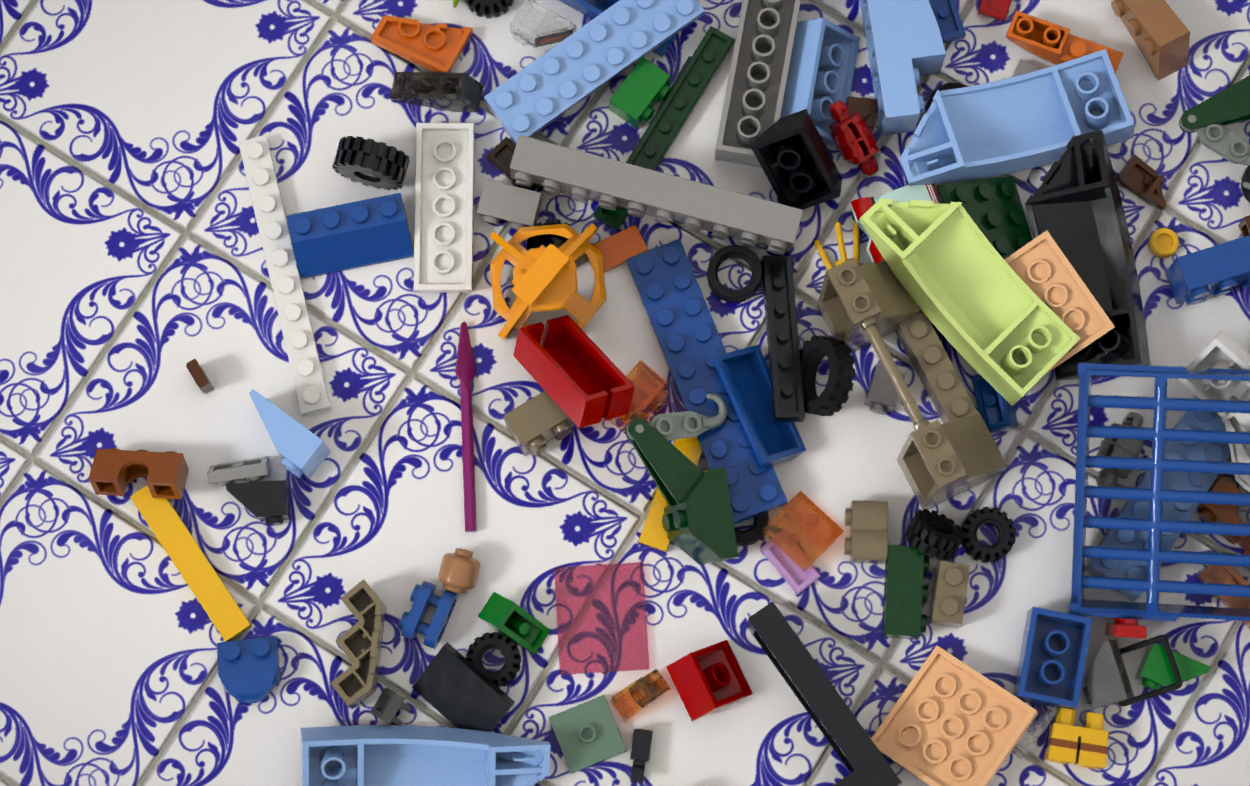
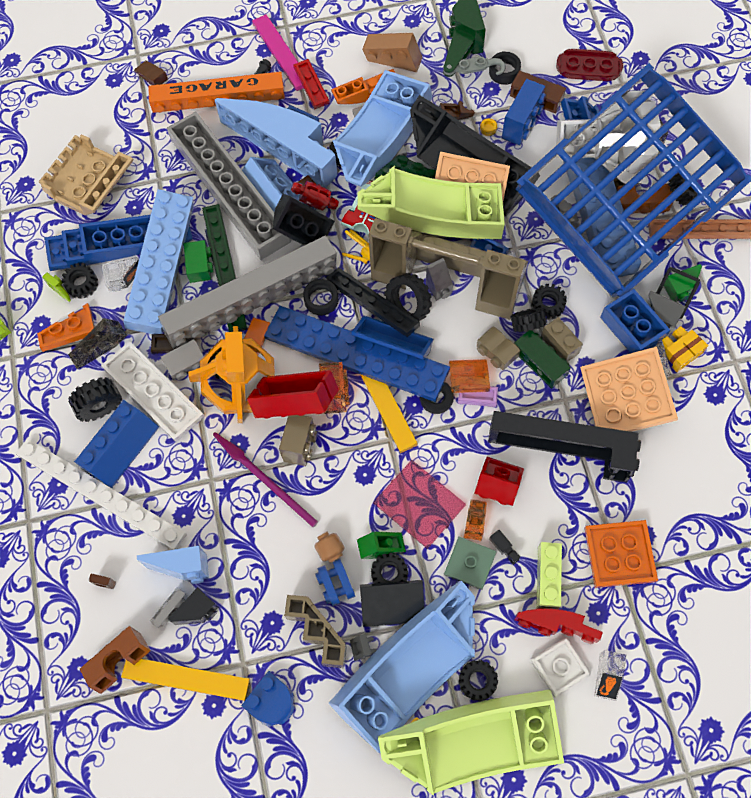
camera: 45 degrees left, 10 degrees down
dark green slope [625,393,738,565] -> none
red plate [1105,618,1147,638] -> none

